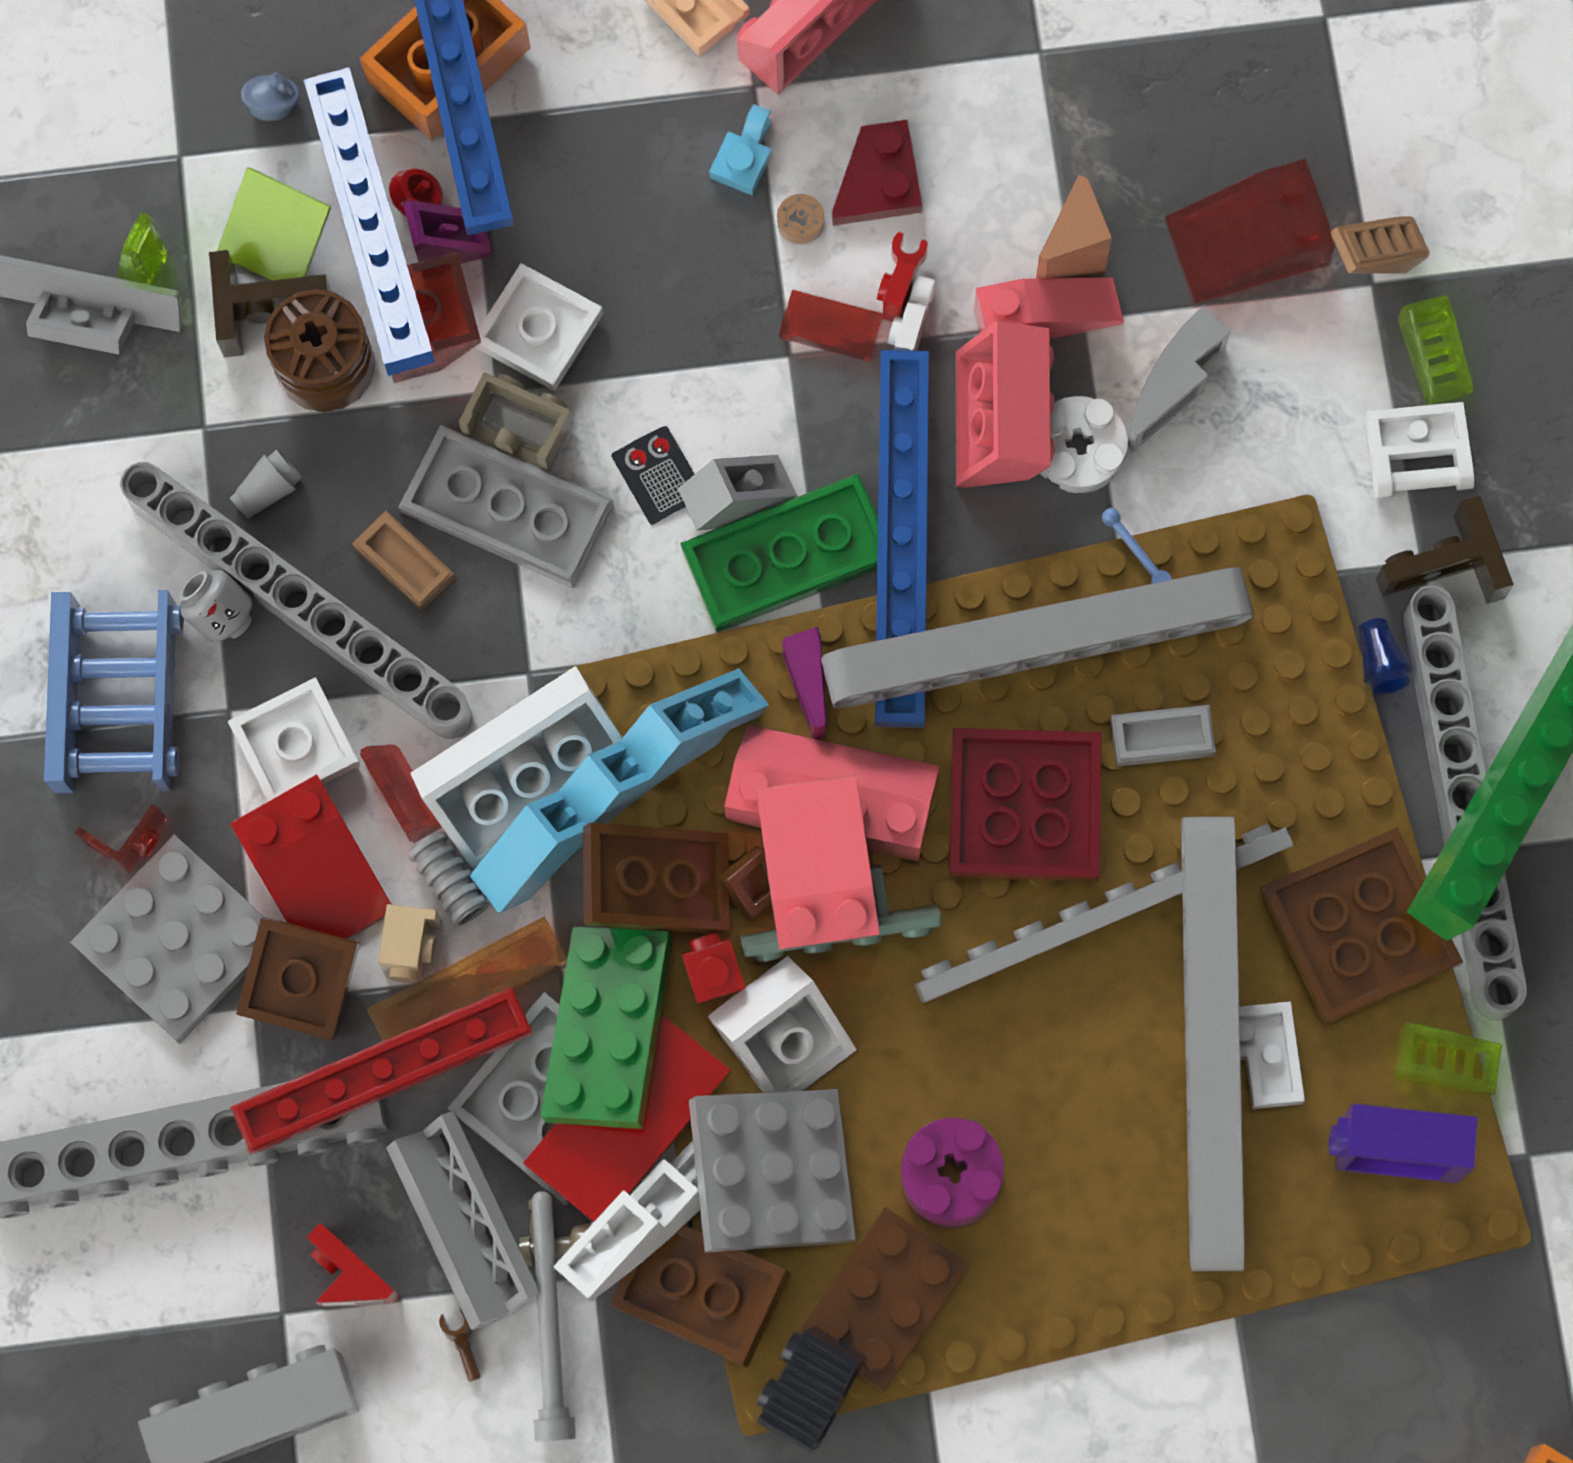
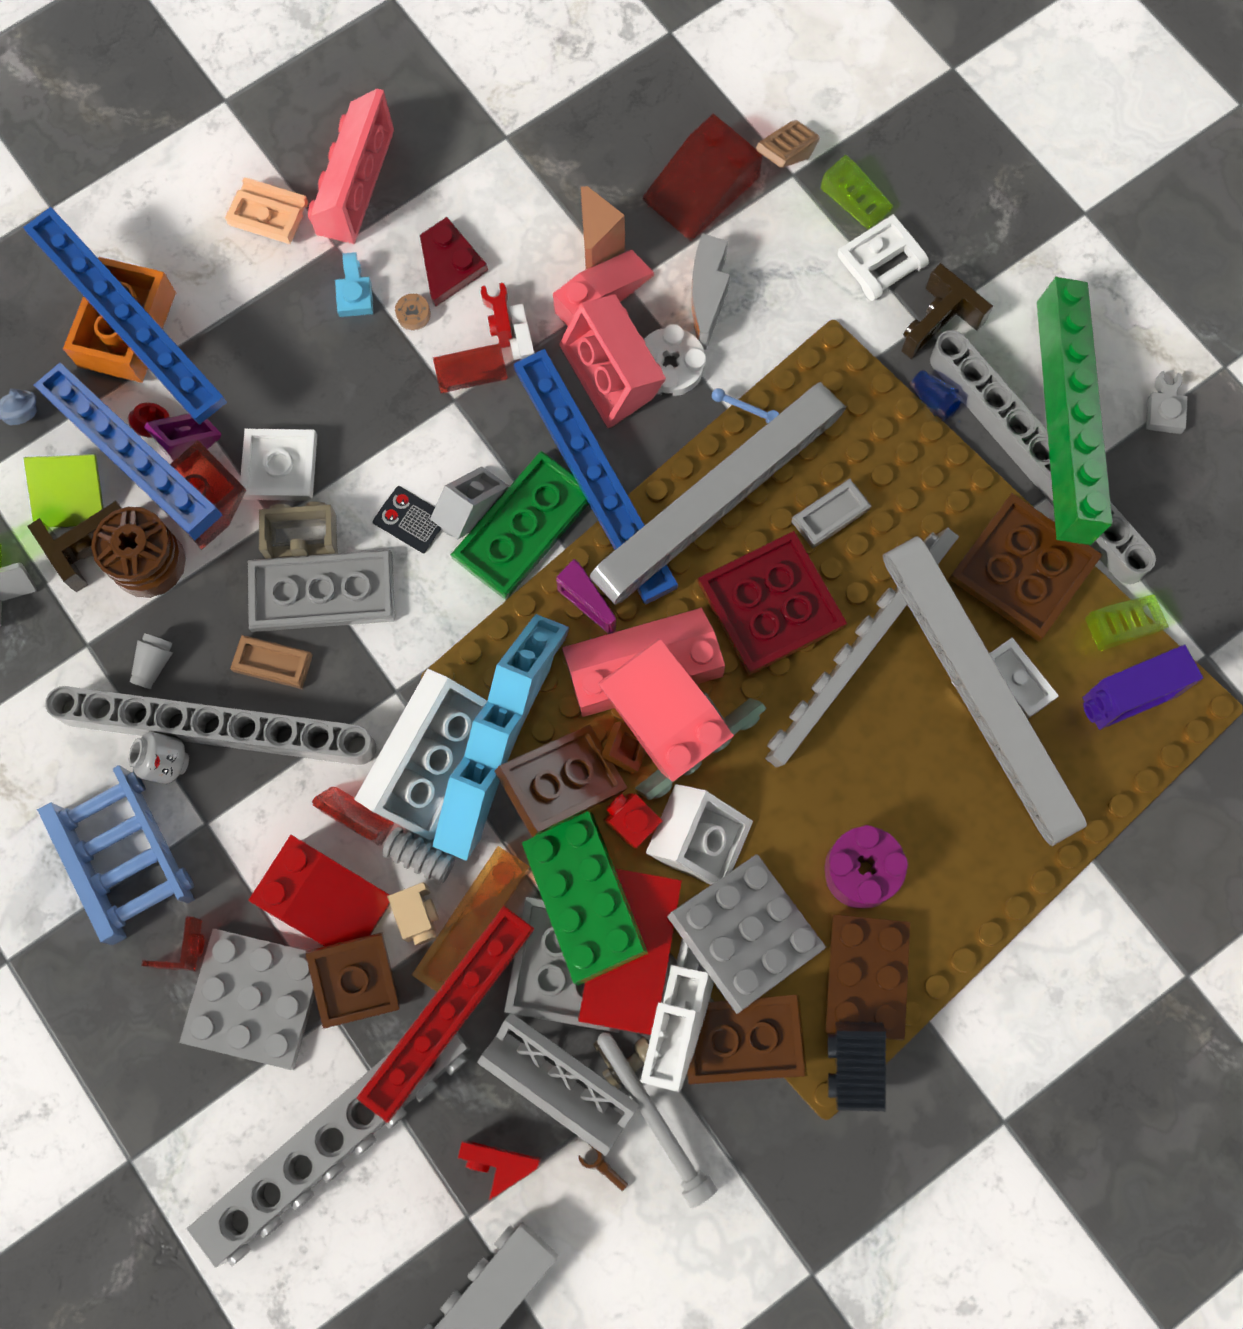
camera: 30 degrees left, 0 degrees up
white plate [228,677,361,801] -> none

